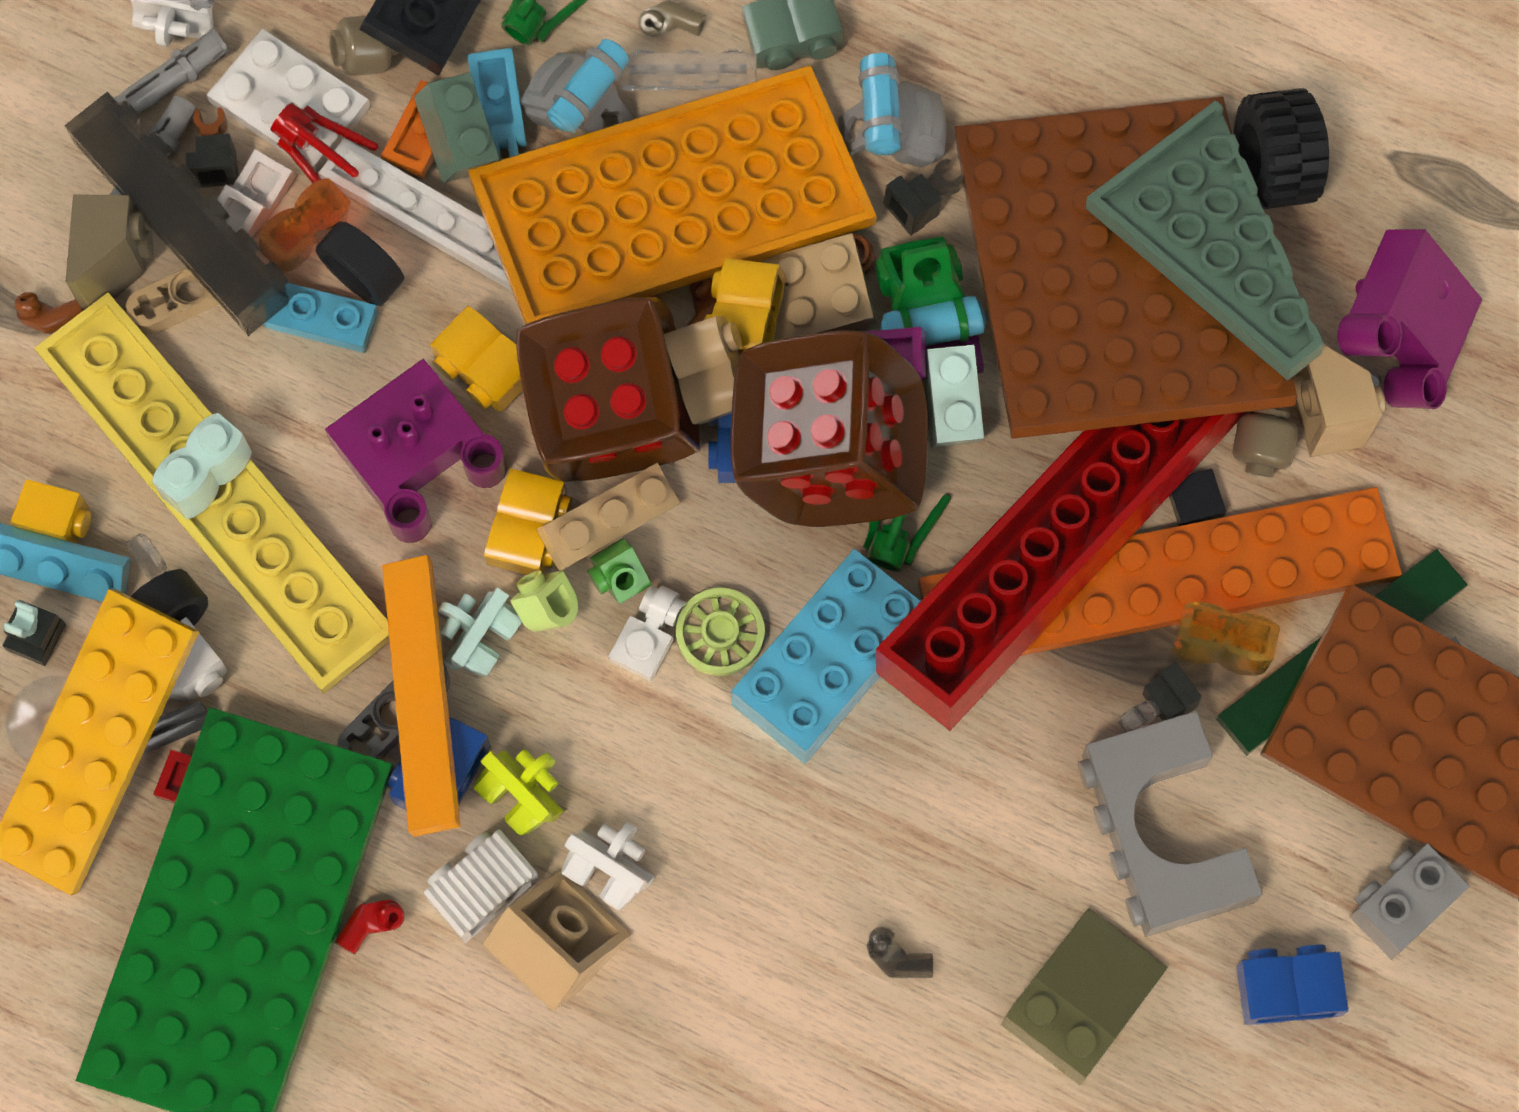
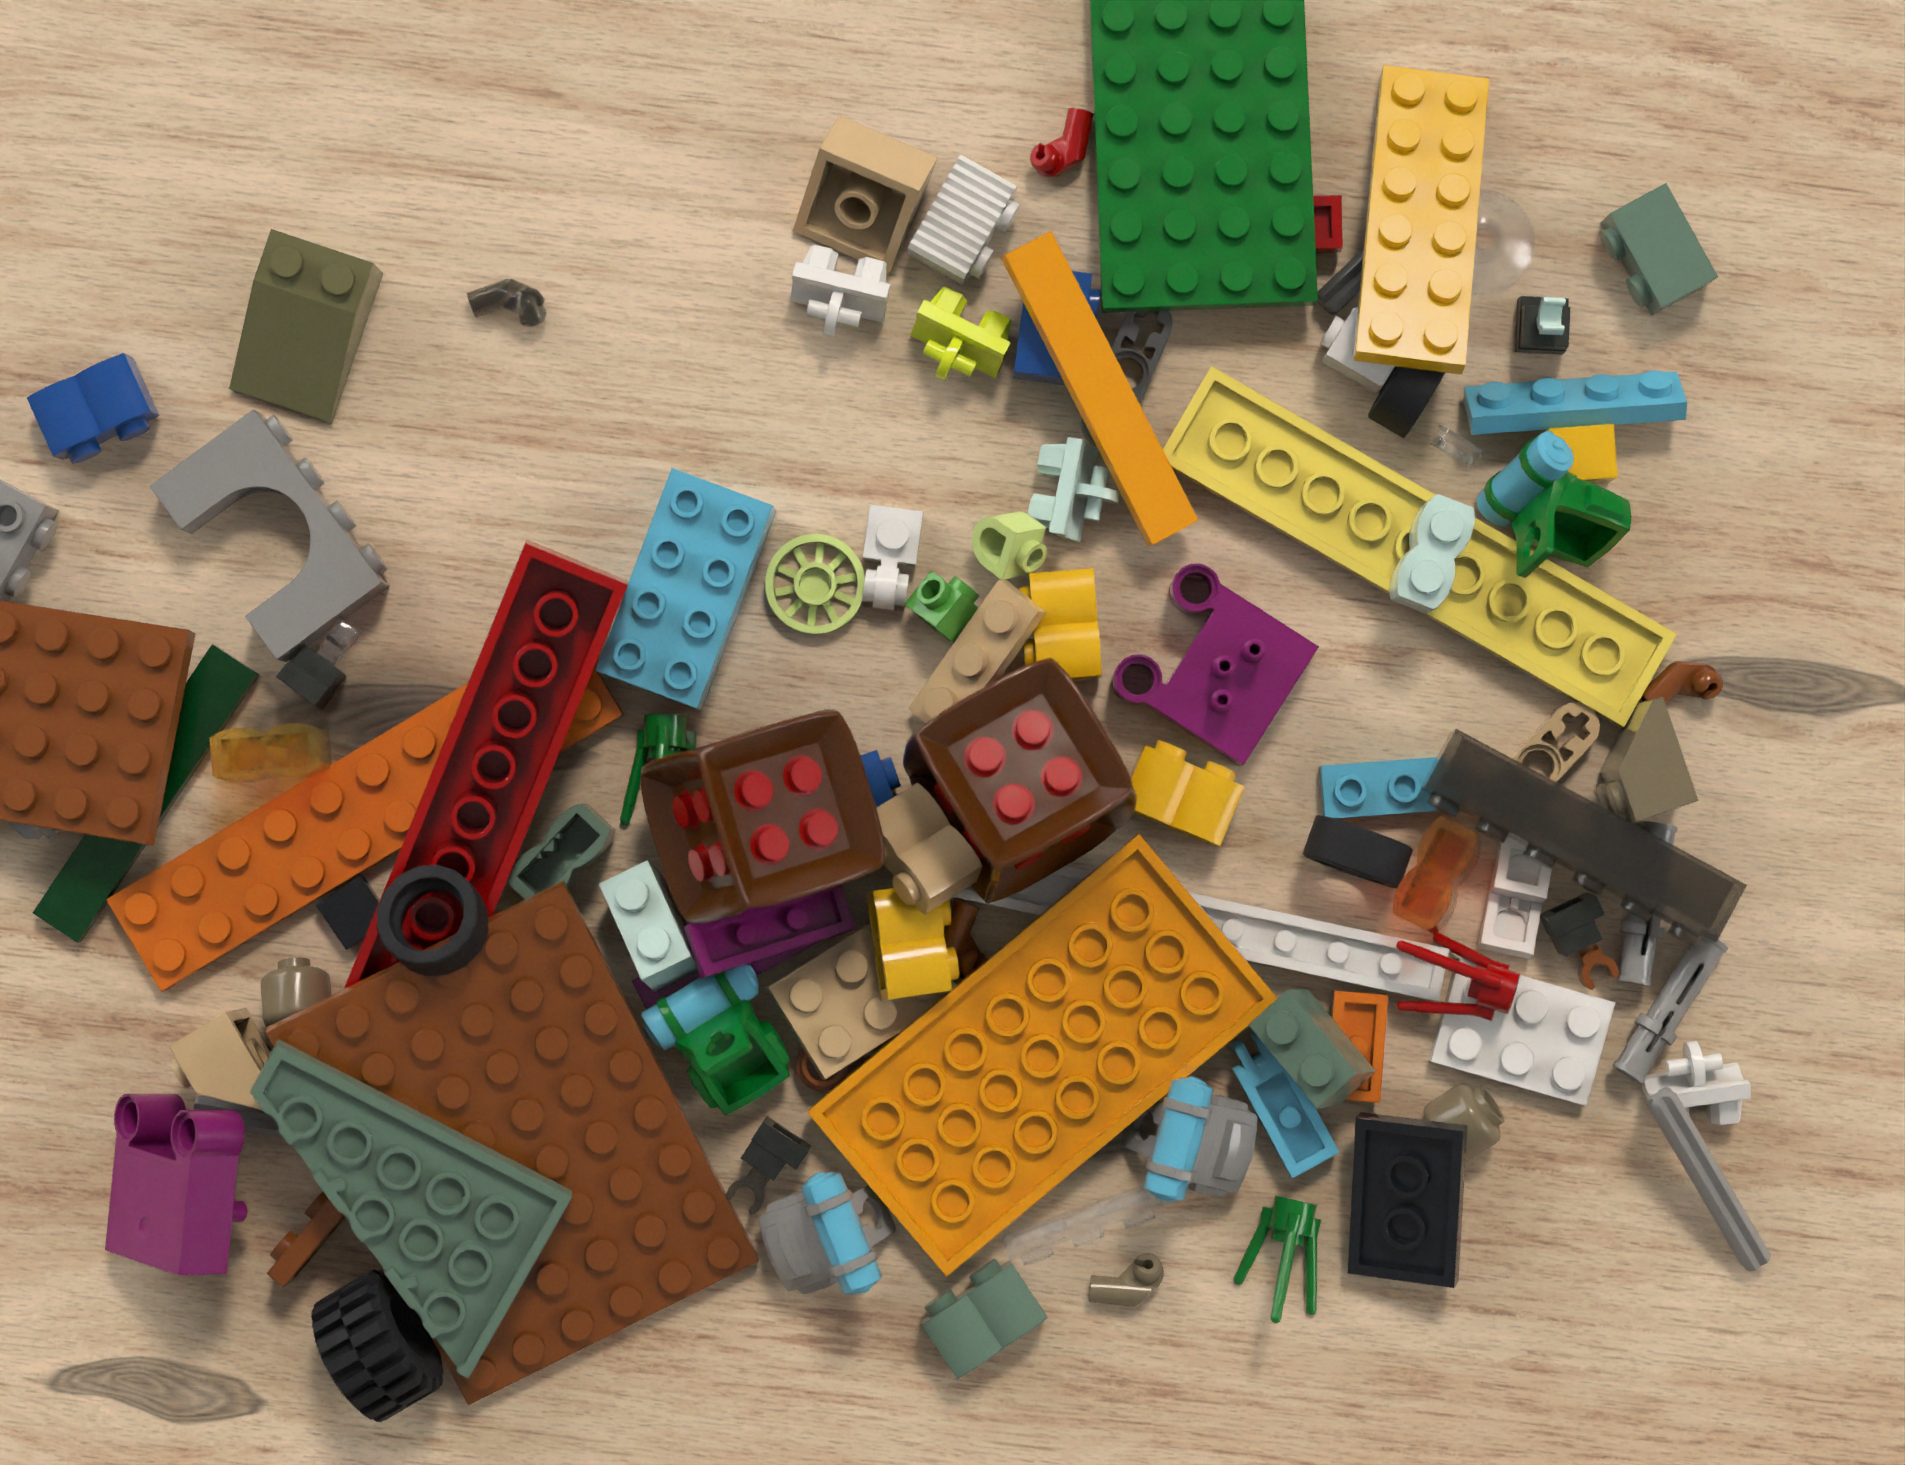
camera: 160 degrees right, 15 degrees up
none -> dark orange plate [267,1191,346,1287]
none -> black tyre [377,865,488,977]
none -> sand green brick [507,803,616,899]
none -> green piece [1476,431,1632,578]

